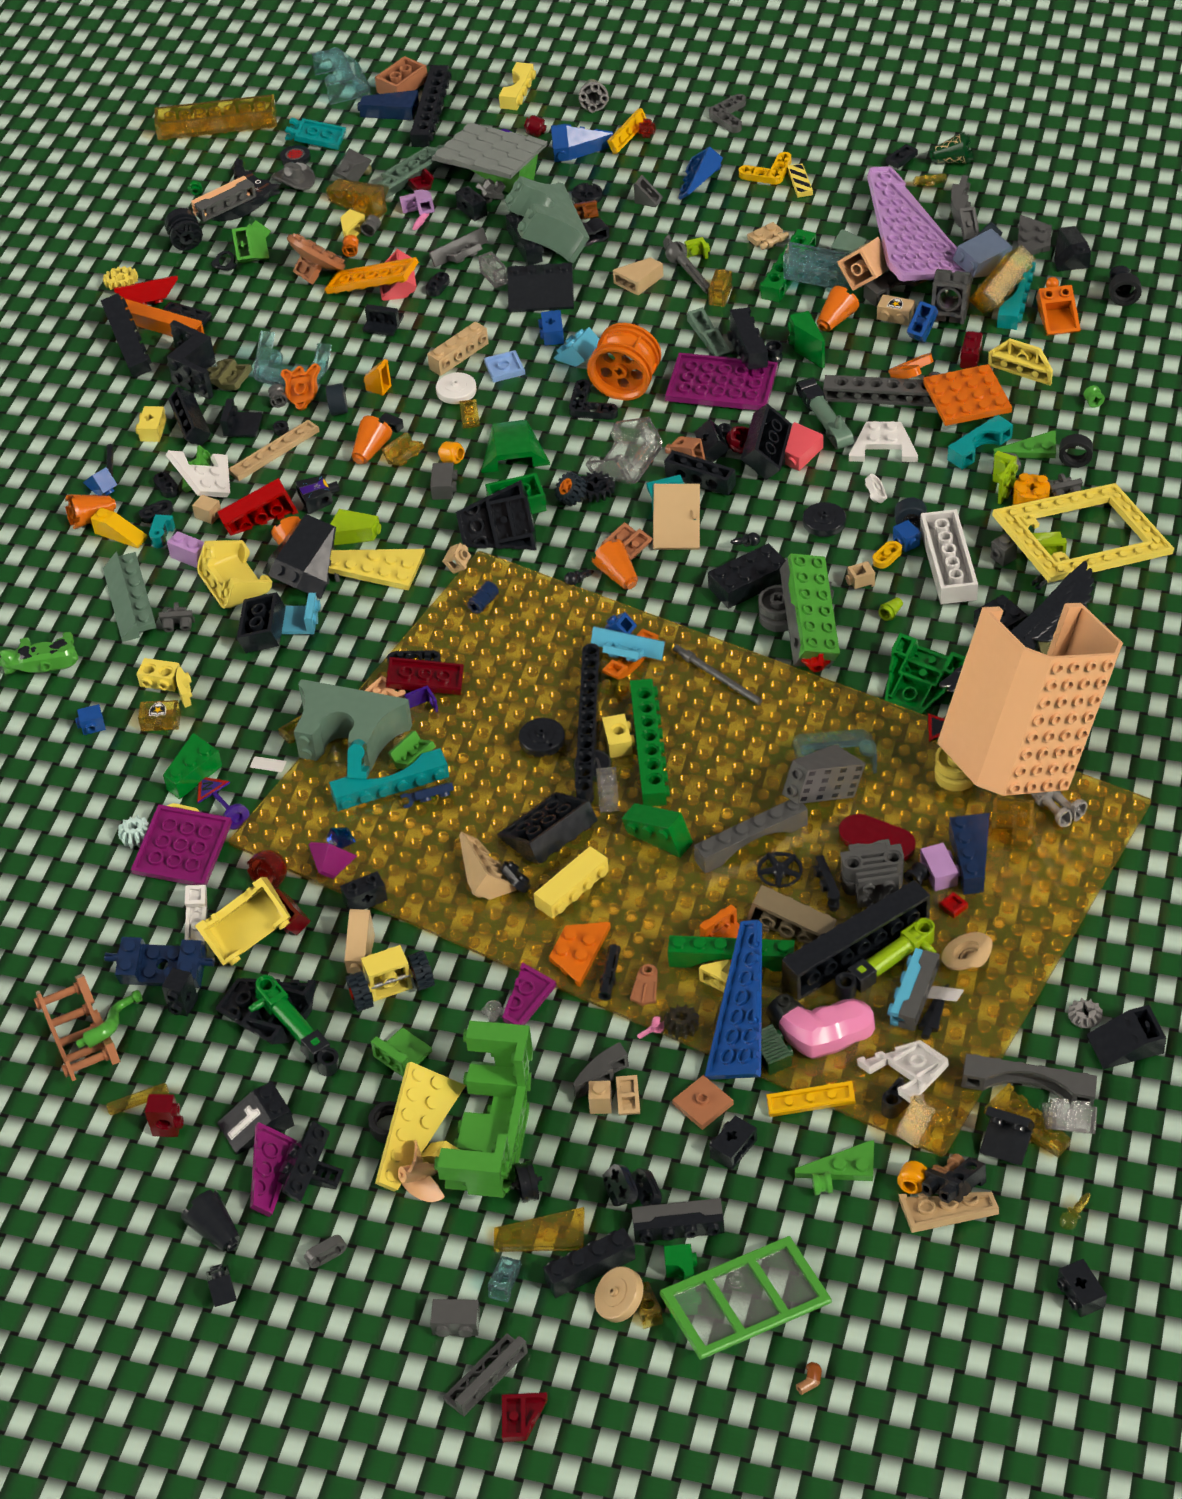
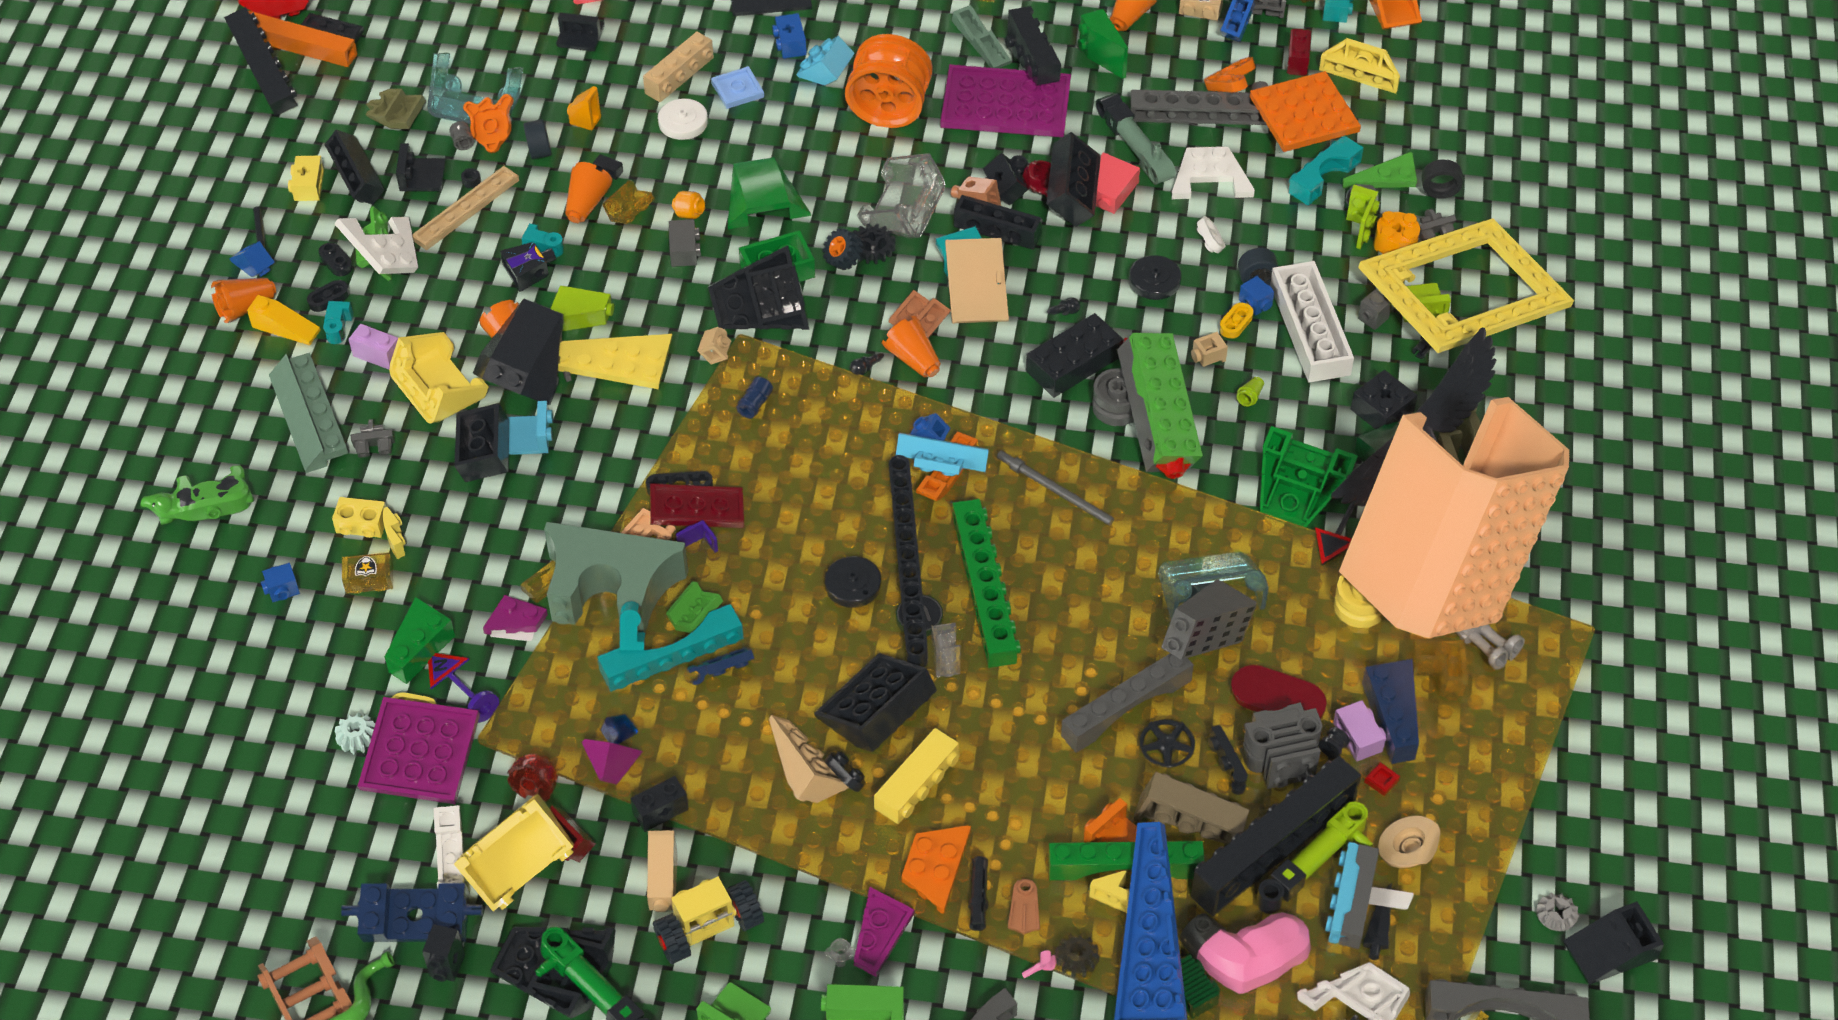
camera: 10 degrees left, 5 degrees up
black bracket [167,320,216,399] -> none
tan brick [192,495,221,524] -> none
red wedge [217,478,298,536] -> none
clear yellow plate [459,399,480,428] -> none
black beam [569,379,618,420] -> none
light yellow brick [602,714,635,758] -> none
green wedge [621,803,693,858] -> none
black wheel [766,340,783,363] -> none
bright green wheel [1083,385,1105,408] -> none
none -> magenta wing [483,595,548,635]
none -> teal leg [521,223,564,257]

